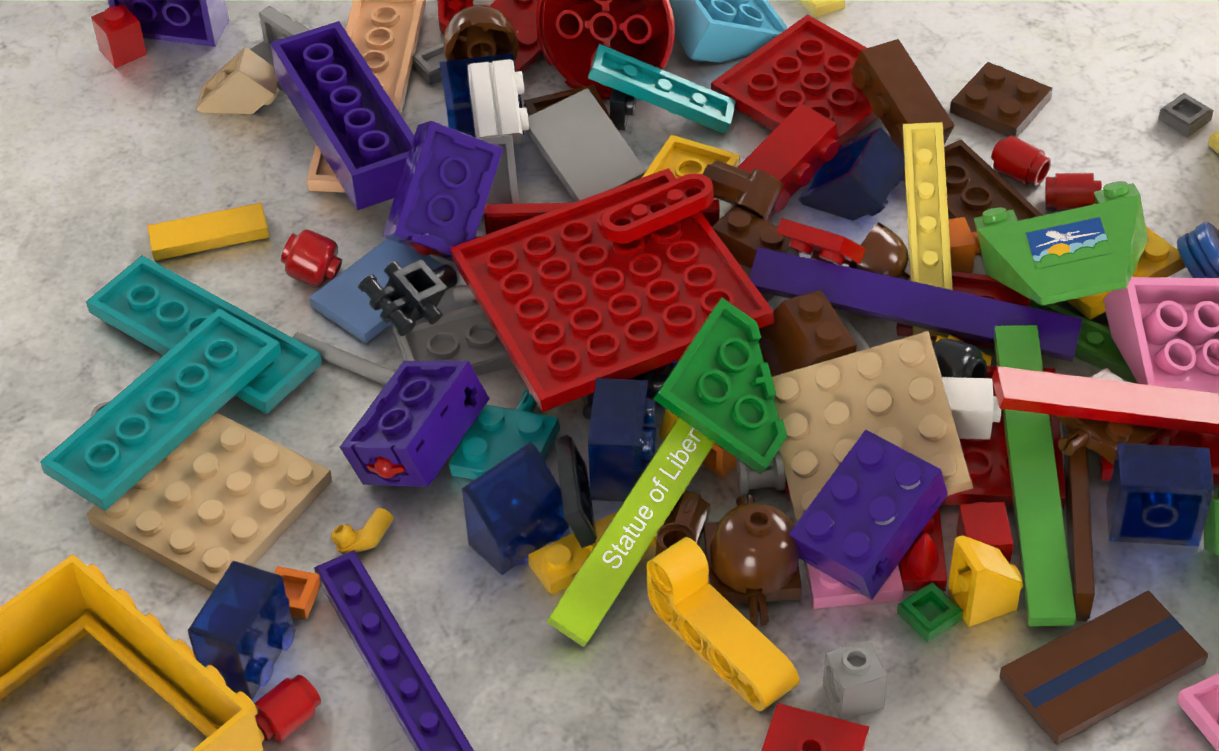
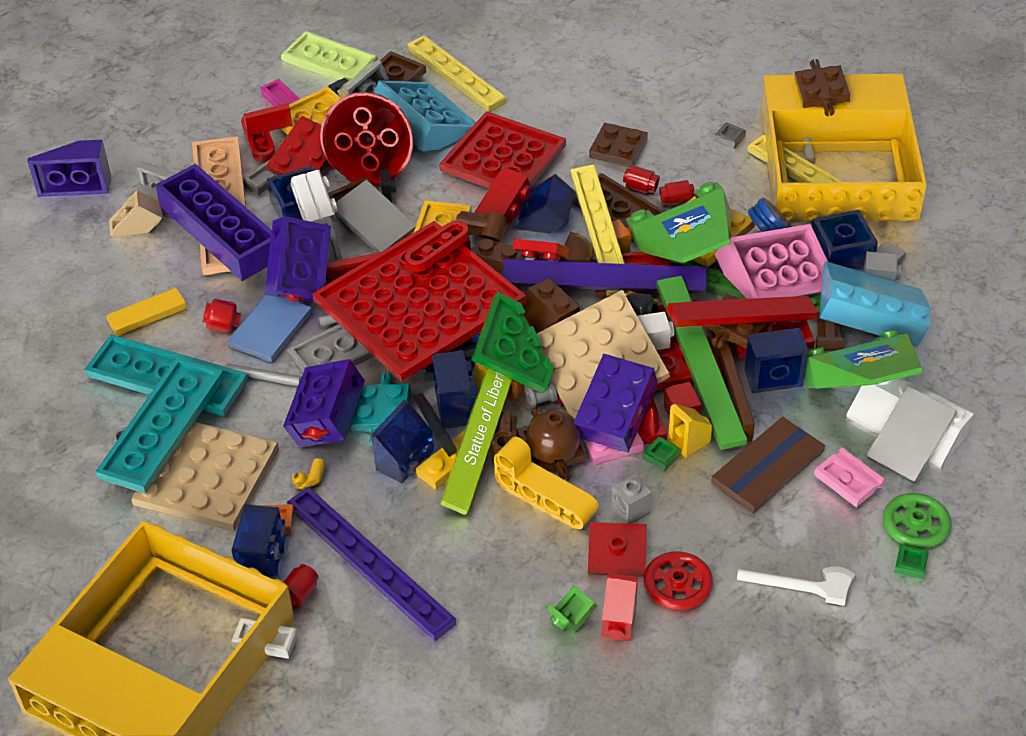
camera: 15 degrees left, 0 degrees up
red brick [91,3,147,68] -> none
black piece [358,259,458,336] -> none
reddish brown cylinder [444,5,518,78] -> none
teal plate [588,44,736,134] -> none
reddish brown brick [851,39,955,156] -> none

